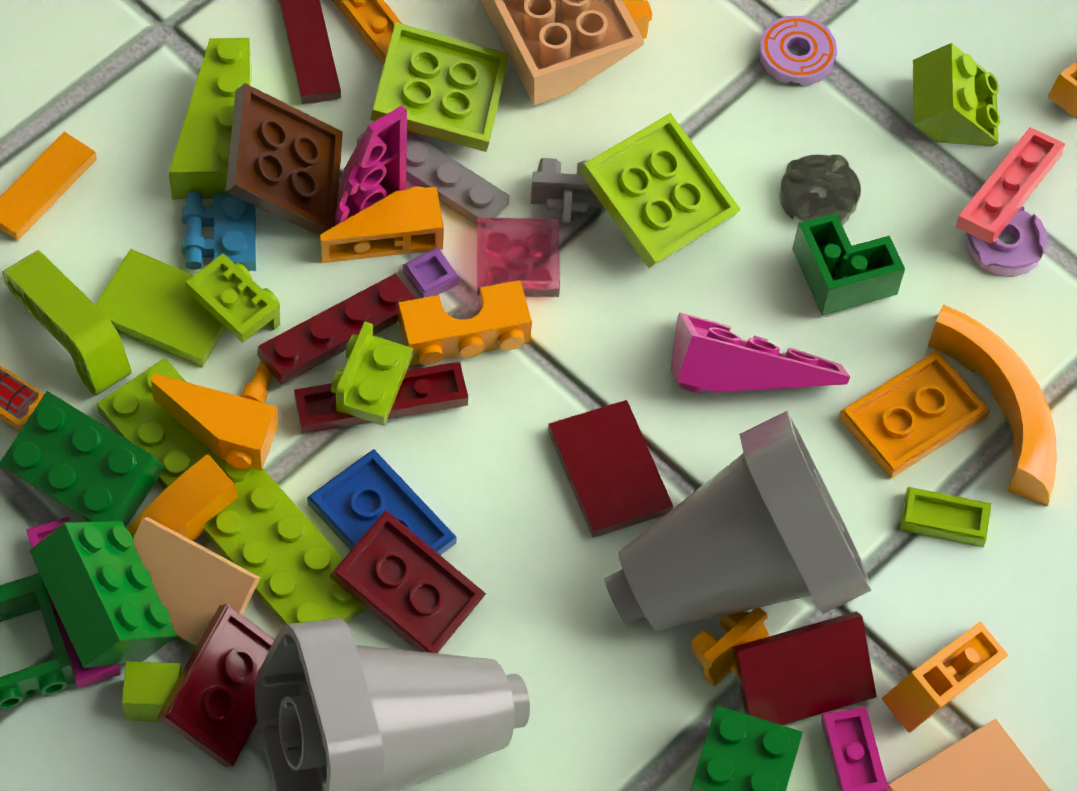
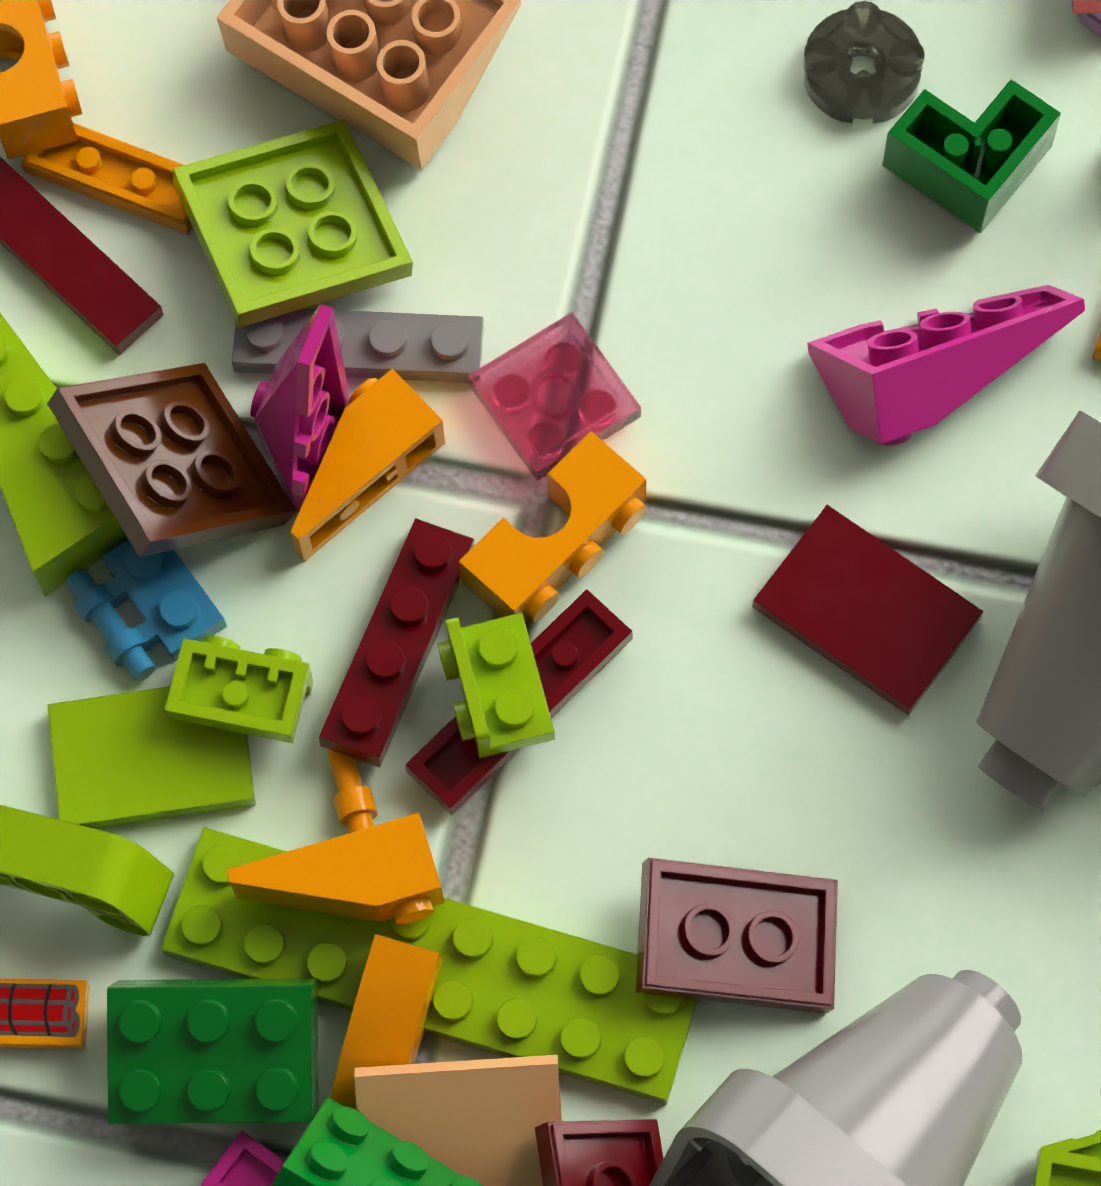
camera: 25 degrees left, 10 degrees up
blue tile [307,449,457,555] -> none
medium lavender tile [403,247,459,298] -> none
light grey hips [530,158,603,223] -> none
lime plate [578,113,741,269] -> none

